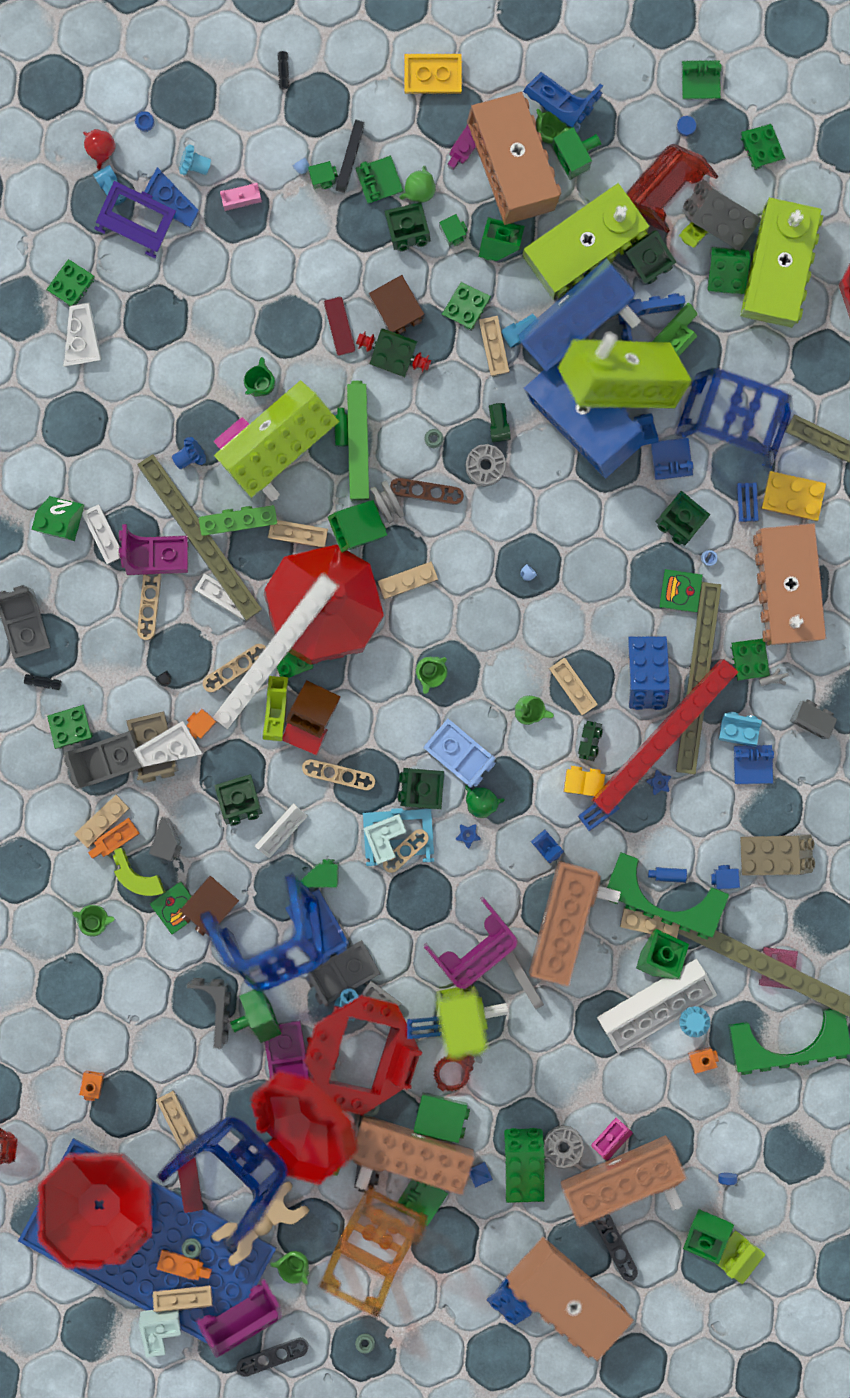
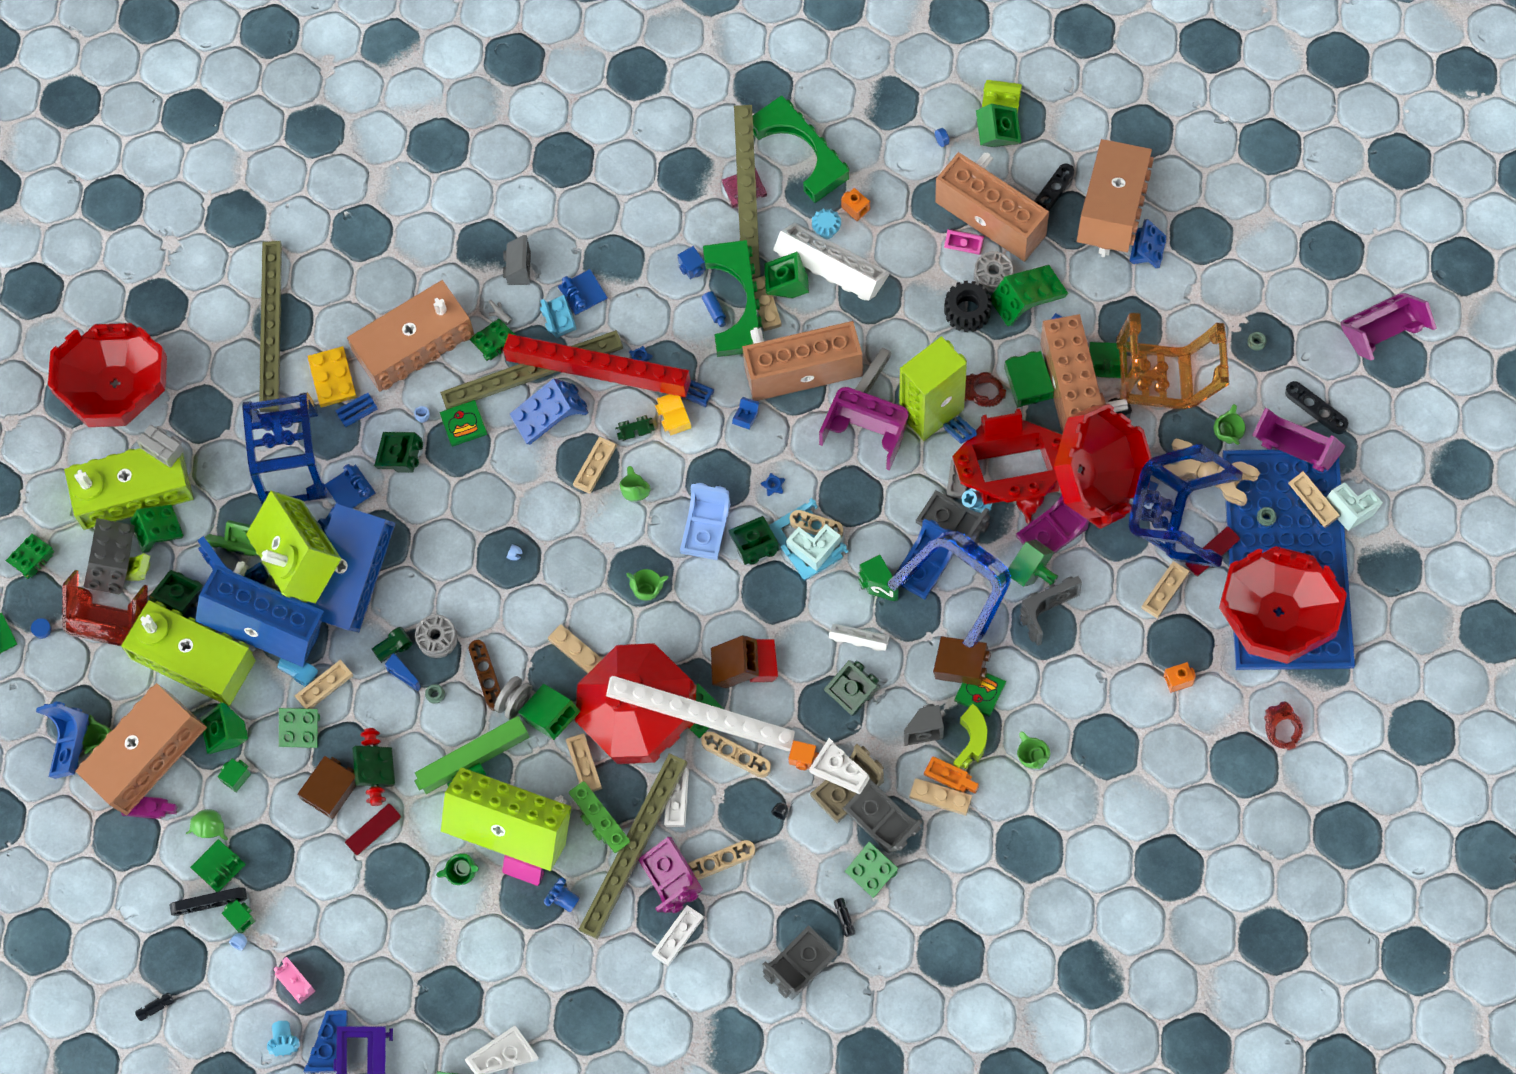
camera: 115 degrees left, 20 degrees down
green slope [31,496,84,542] -> none
orange hinge [157,1249,212,1280] -> none
lime arch [263,676,288,741] -> none
tan beam [302,759,375,790] -> none
dark green plate [384,202,431,252] -> none
yellow plate [404,54,462,94] -> none
green hair [465,785,505,818] -> none
green brick [552,127,601,180] -> none
dark tan bracket [740,834,815,875] -> none
none -> light grey brick [137,425,184,467]
none -> blue slope [385,653,421,691]
none -> black tyre [944,280,992,332]

